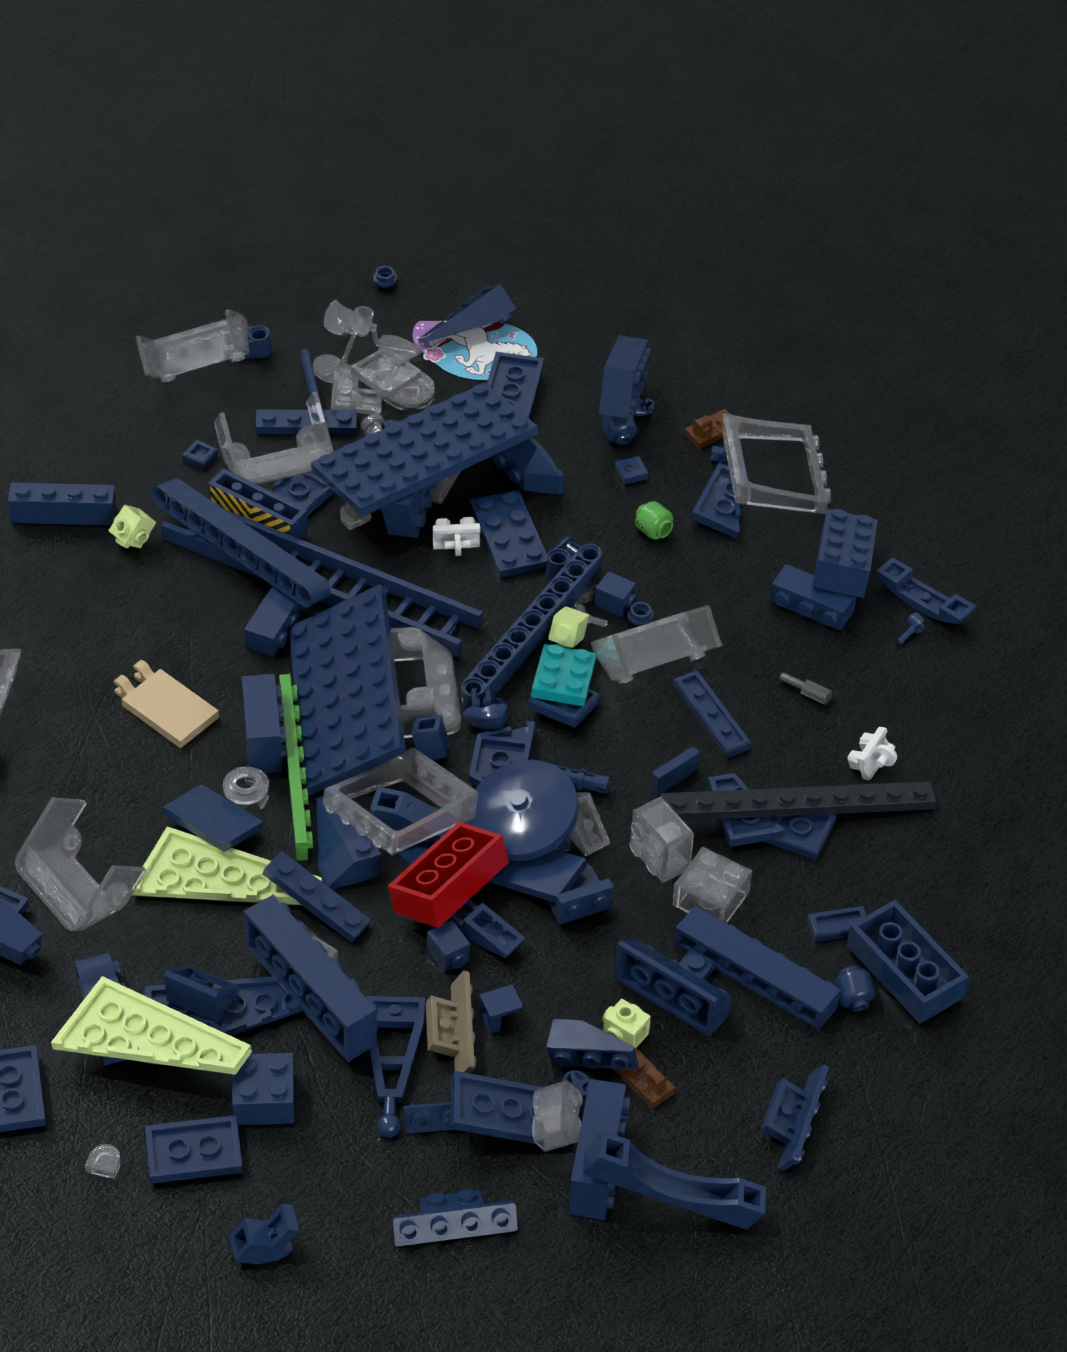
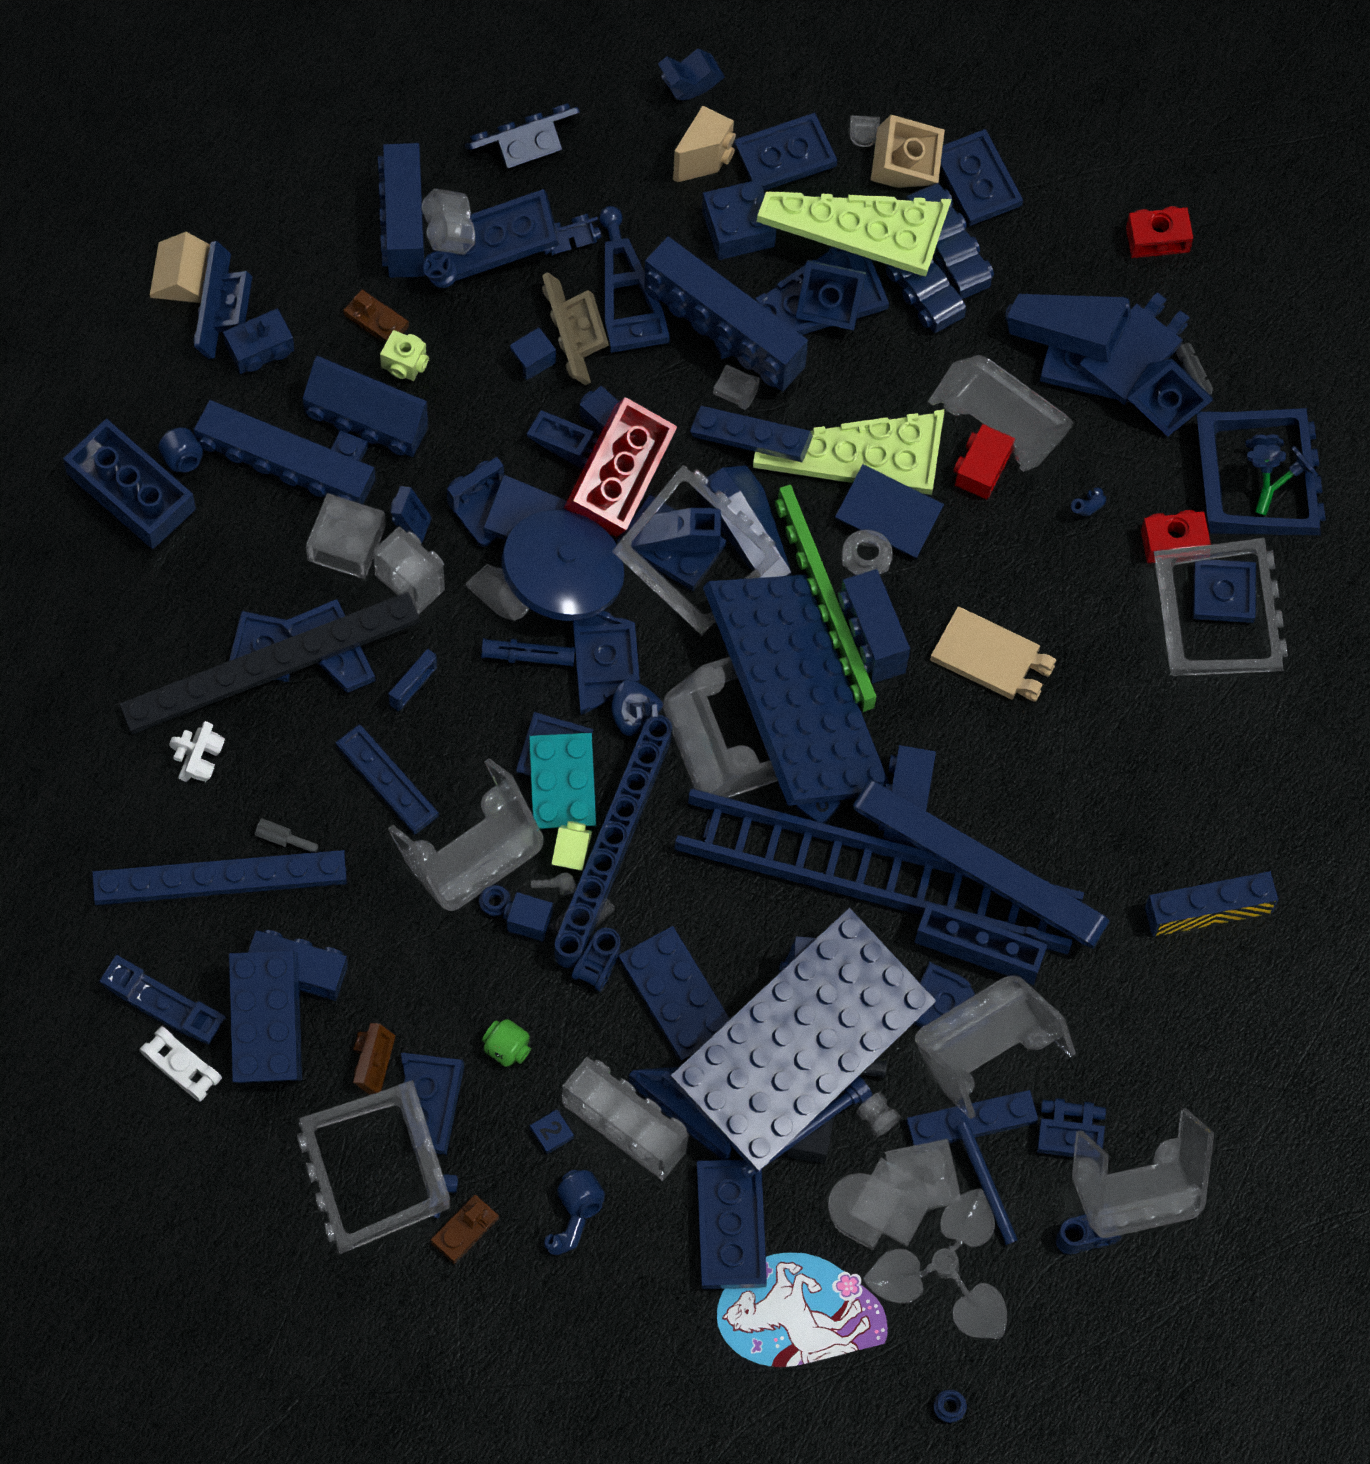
camera: 165 degrees right, 20 degrees up
yellowish green brick [109,505,156,548] -> none
dark blue tile [182,440,218,470] -> none
dark blue brick [412,715,449,761] -> none
dark blue wedge [417,284,516,344] -> none
white hips [433,517,480,556] -> none
dark blue slope [546,1019,639,1070] -> none
dark blue arch [583,1131,766,1230] -> none
dark blue brick [599,335,651,419] -> none
dark blue tile [807,906,867,942] -> none
dark blue hand [896,612,924,645] -> none
none -> dark blue plate [93,850,347,905]
none -> white plate [139,1026,222,1102]
none -> tan slope [150,232,210,303]
none -> dark blue brick [223,308,294,374]
none -> reddish brown hinge [353,1023,395,1095]
none -> dark blue hinge [390,486,432,544]
none -> clear brick [562,1057,688,1181]
none -> tan slope [673,106,736,182]
none -> tan slope [871,115,945,188]
none -> dark blue brick [906,183,994,299]
none -> red brick [953,424,1015,500]
none -> dark blue plate [1037,1098,1106,1160]
none -> dark blue arm [1071,487,1106,516]

